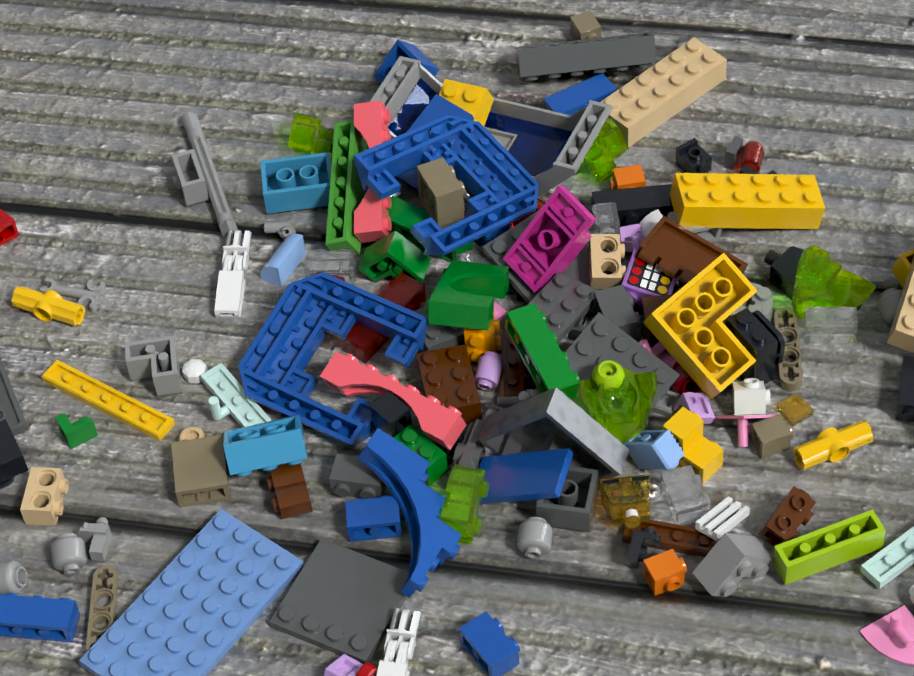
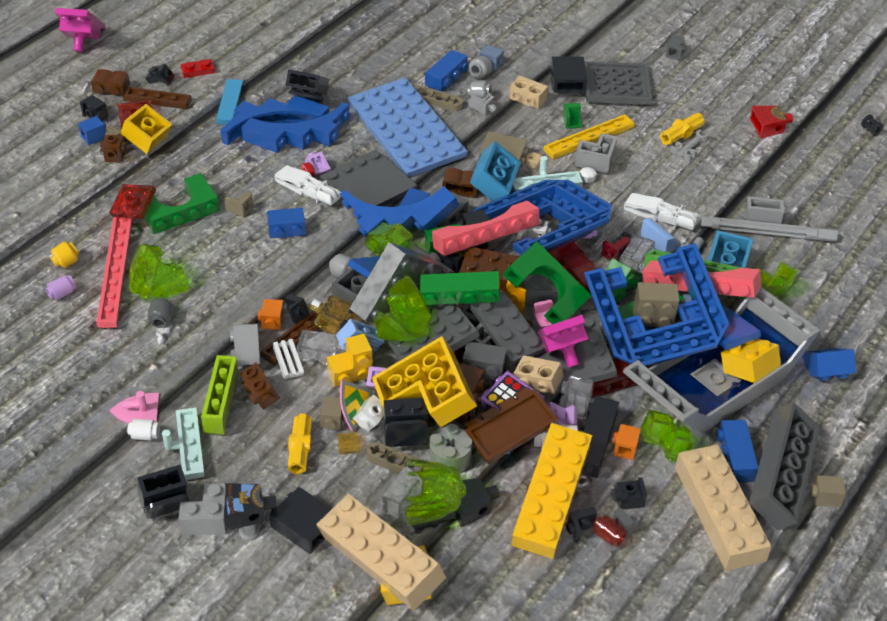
camera: 110 degrees right, 5 degrees down
lime plate [592,360,625,391] -> none

